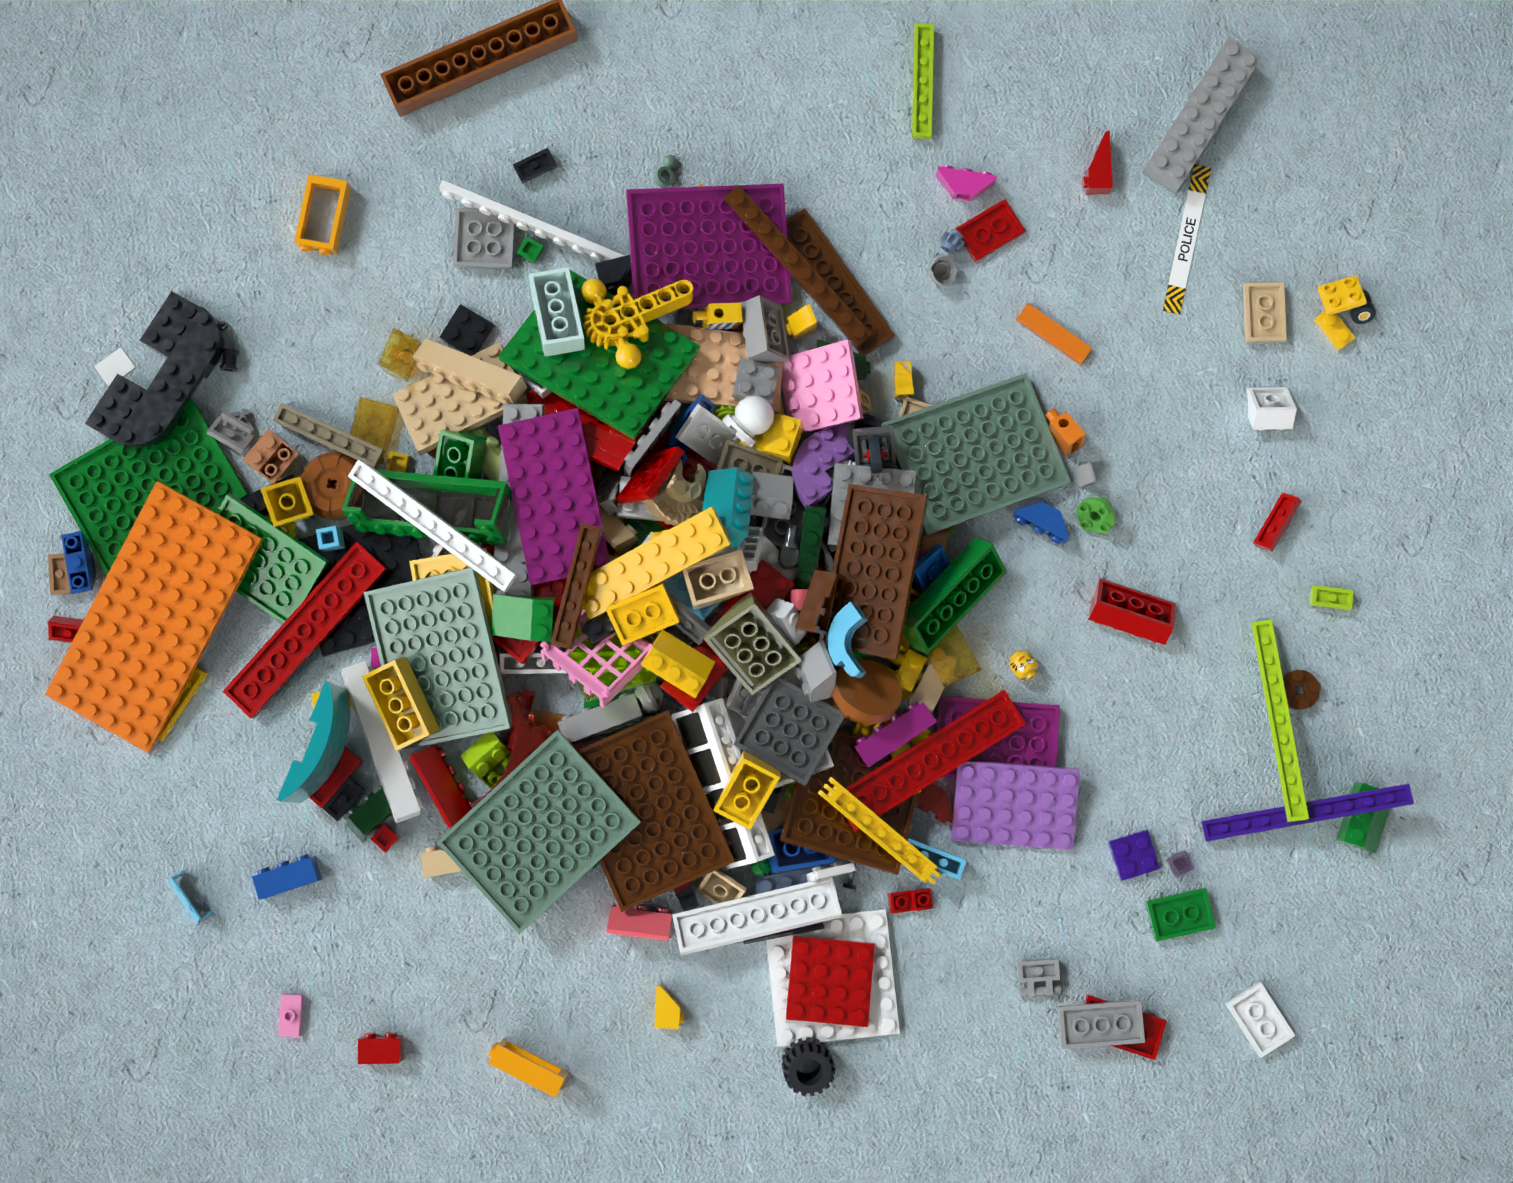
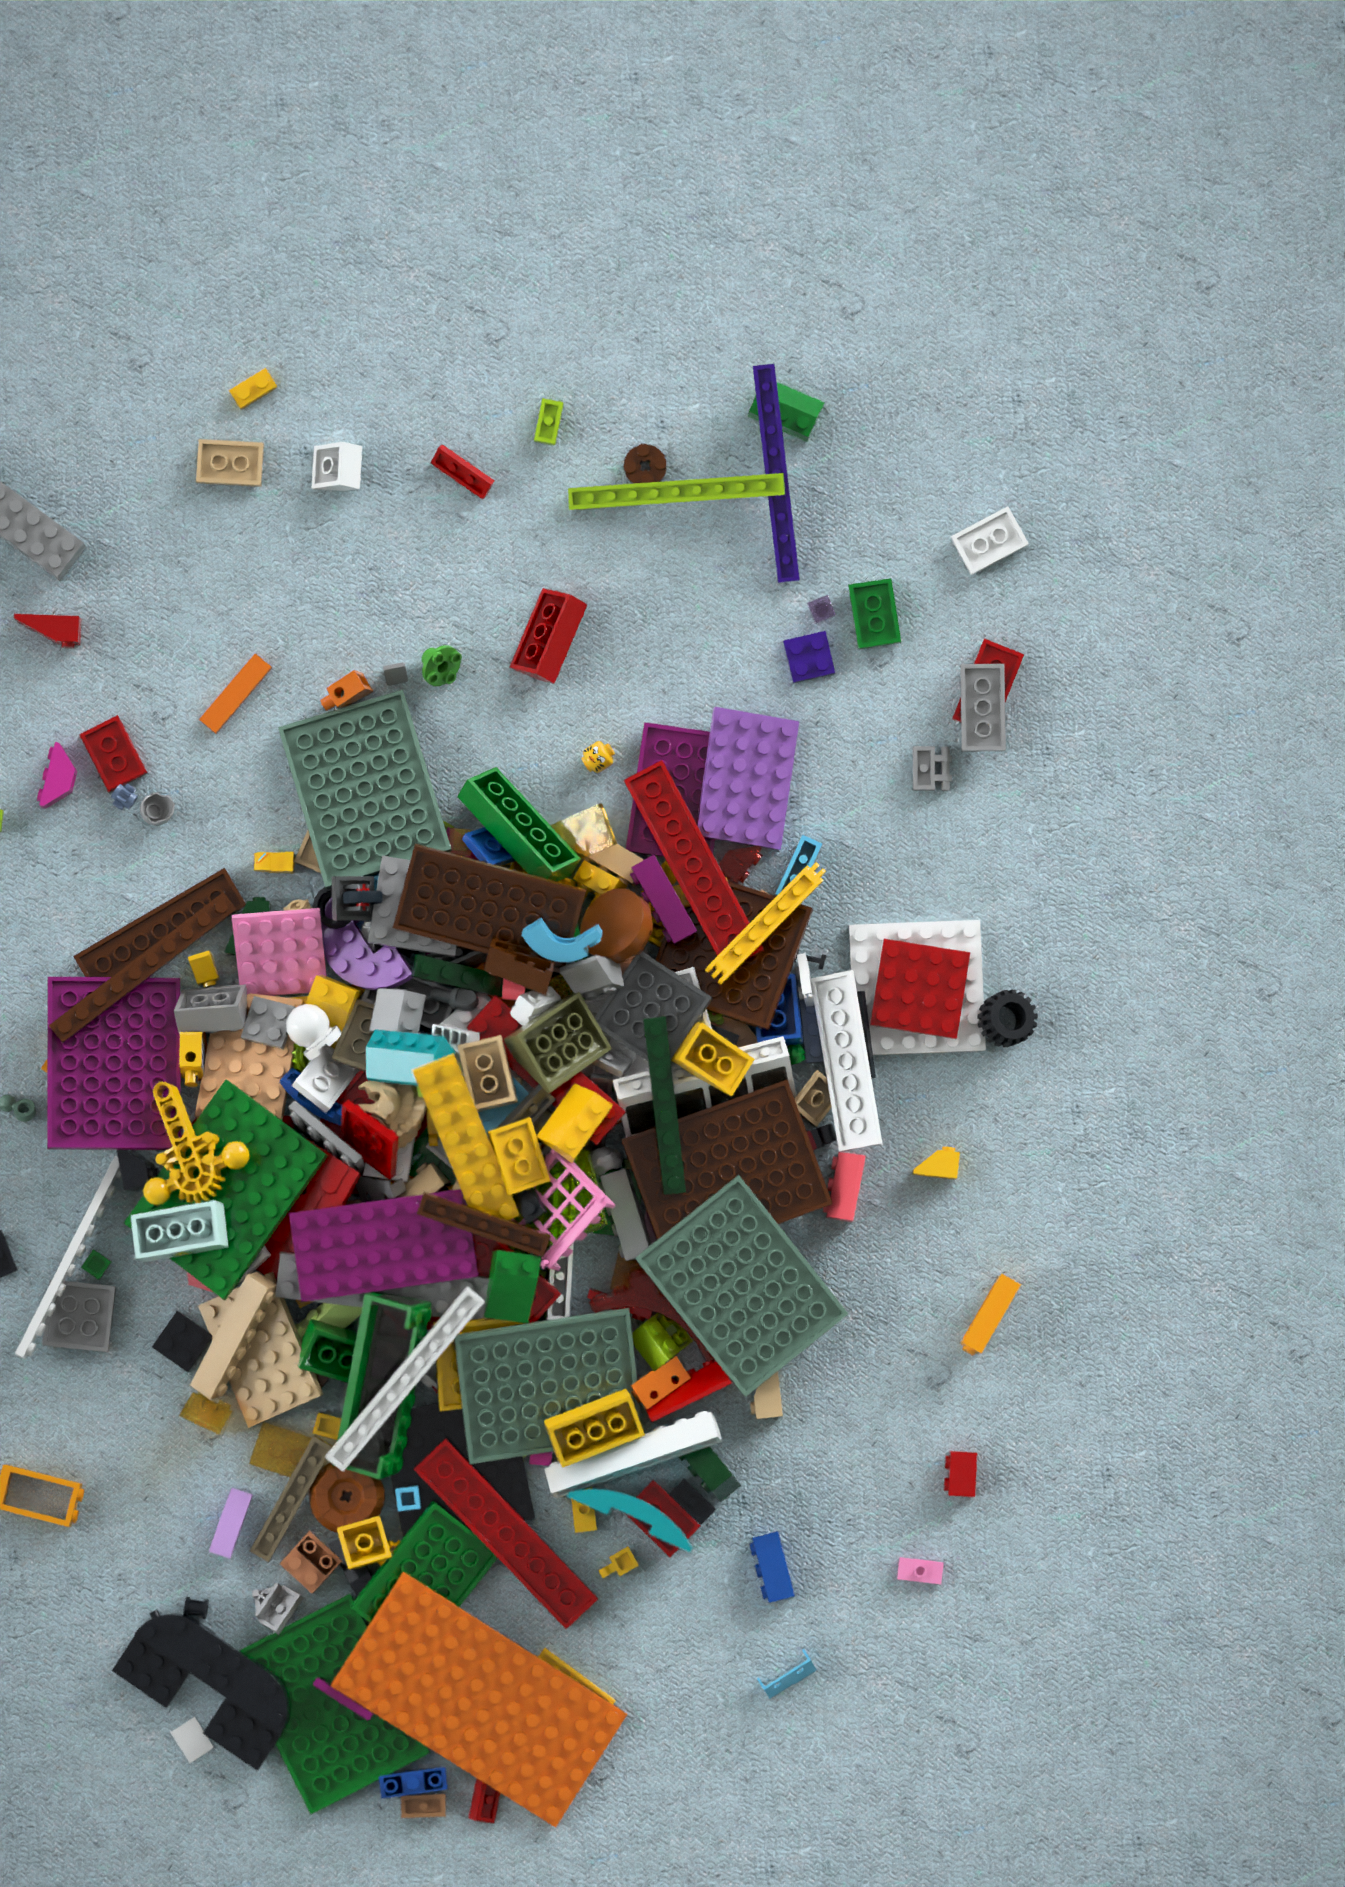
camera: 85 degrees left, 0 degrees up
red plate [371,824,400,853] -> none
red slope [887,888,933,914] -> none
blue slope [1011,502,1069,545] -> none
sticker [1163,164,1211,315] -> none
yellow plate [1317,275,1376,324] -> none
none -> lavender slope [209,1488,253,1558]
none -> magenta tile [313,1677,374,1720]
none -> yellow plate [598,1546,639,1578]
none -> orange piece [631,1356,690,1409]
none -> dark green plate [643,1016,686,1195]

